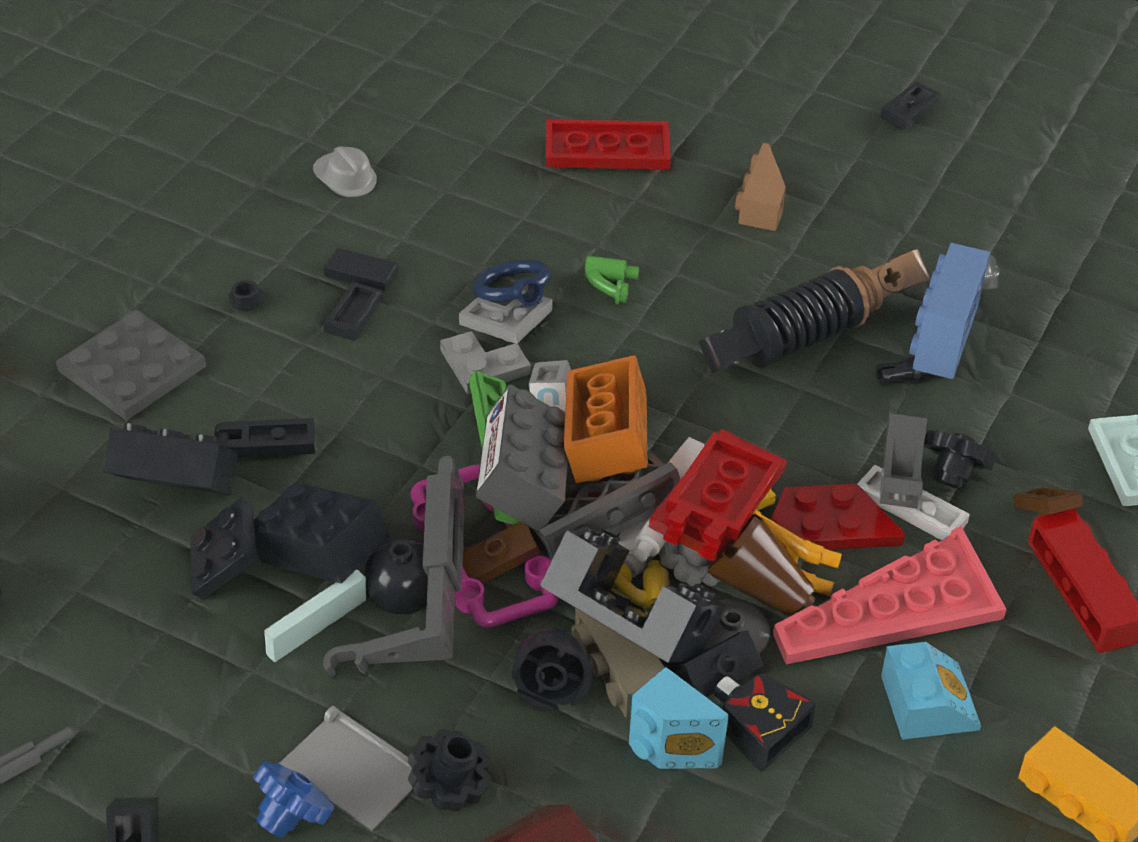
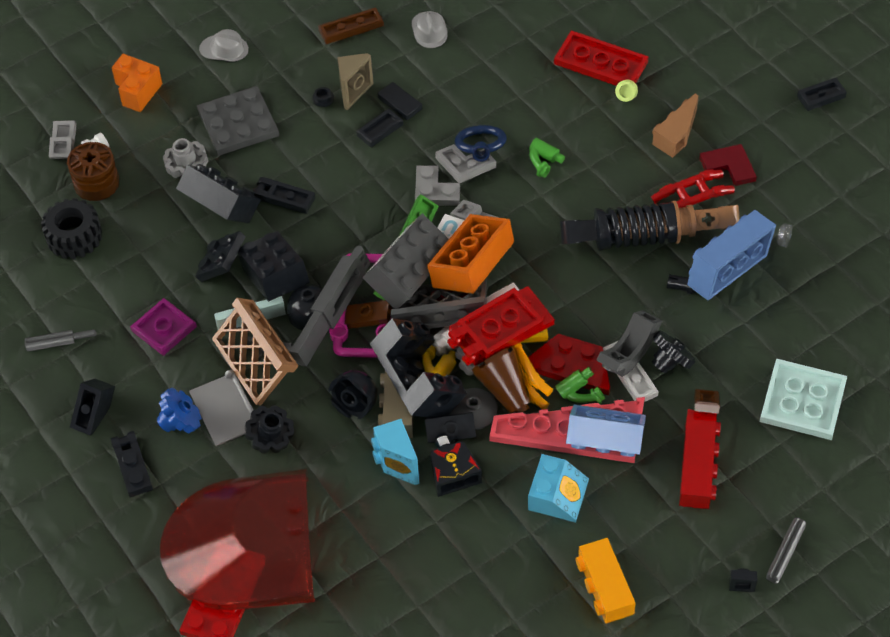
camera: 30 degrees right, 10 degrees up
none -> magenta tile [130,298,197,356]
none -> light grey plant [163,138,208,178]
none -> light grey piece [199,29,249,62]
none -> medium nougat fence [212,298,298,406]
none -> reddish brown tile [318,7,384,44]
none -> dark tan slope [337,53,373,110]
none -> bright green plant [555,367,606,404]
none -> slope [566,404,646,457]
none -> yellowish green tile [615,80,638,102]
none -> red piece [650,169,735,208]
none -> dark red tile [699,144,757,186]

